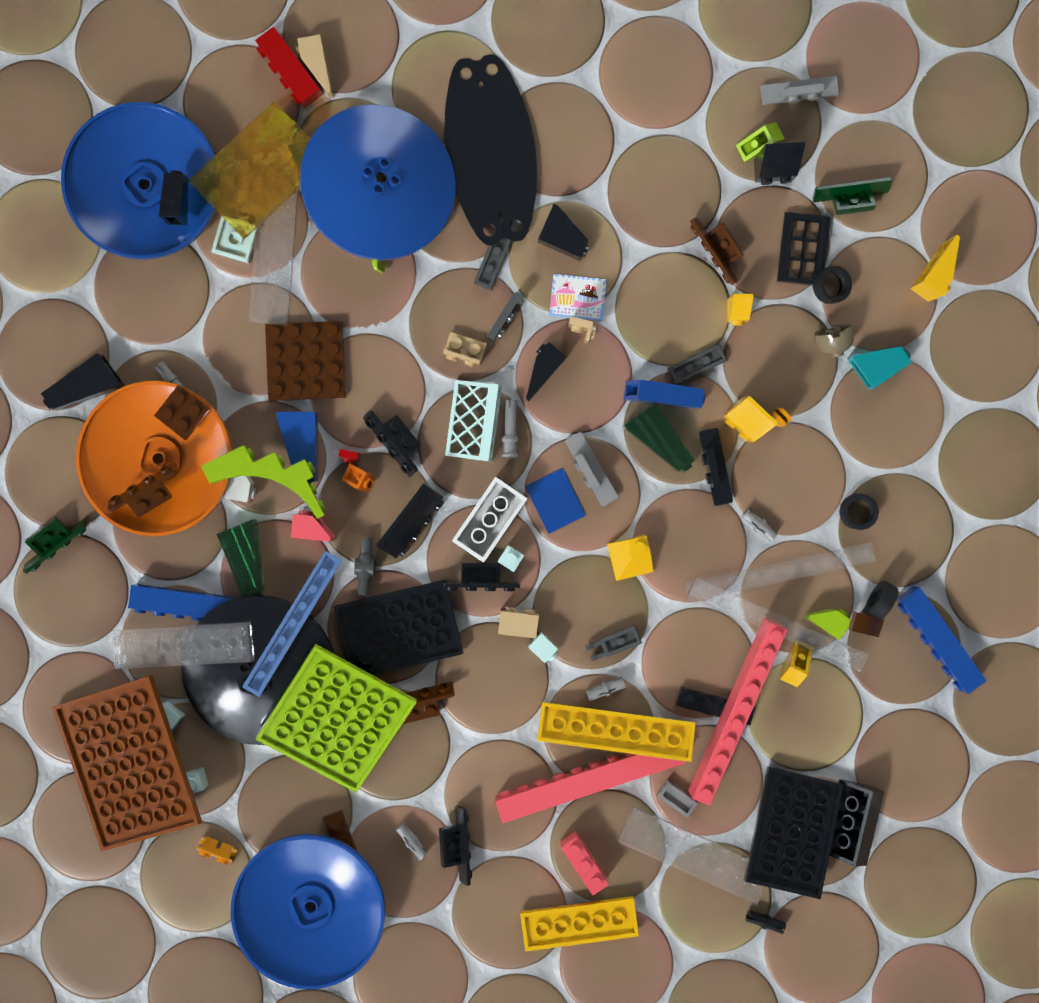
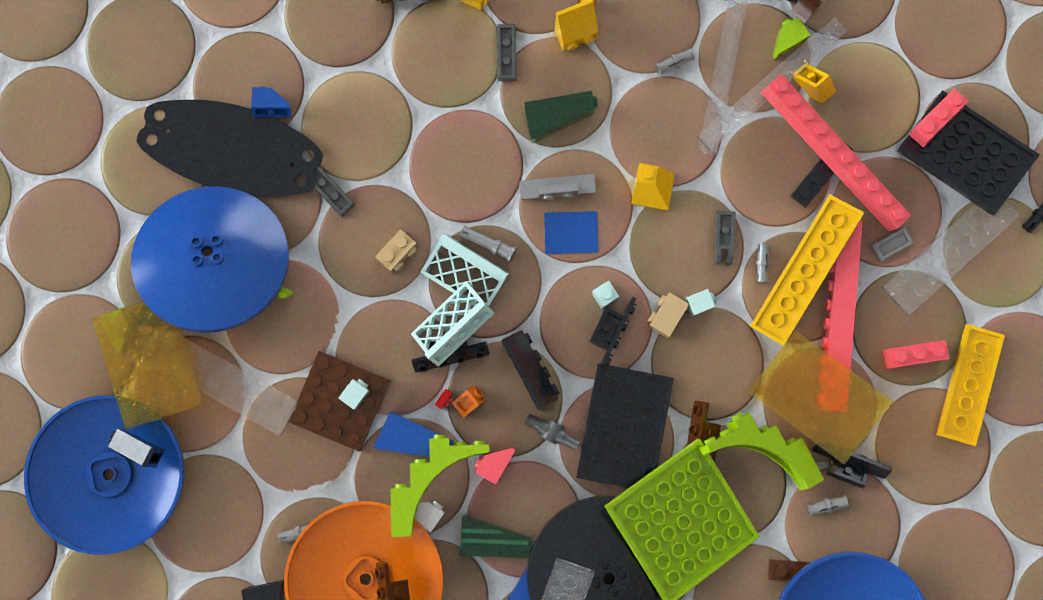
camera: 70 degrees left, 5 degrees down
reddish brown plate [154,385,210,440] -> none
light aqua tile [211,215,260,264] -> none
medium blue plate [242,551,342,697] -> none
red brick [255,26,322,109] -> none
tan slope [295,34,334,98] -> none
white brick [452,477,528,563] -> none
dark grey plate [487,292,523,342] -> none
black slope [526,342,566,402] -> none
black slope [538,204,590,261] -> none
sticker [549,274,606,321] -> none
tan bracket [568,316,596,343] -> none
blue slope [624,379,705,409] -> none
black bracket [699,428,733,506] -> none
black slope [829,779,884,867] -> none
none -> blue slope [251,86,292,117]
none -> light aqua brick [339,379,370,410]
none -> light aqua fence [411,281,494,367]
none -> lime arch [699,412,824,490]
none -> clear yellow plate [749,331,893,465]
none -> coral brick [910,88,969,148]

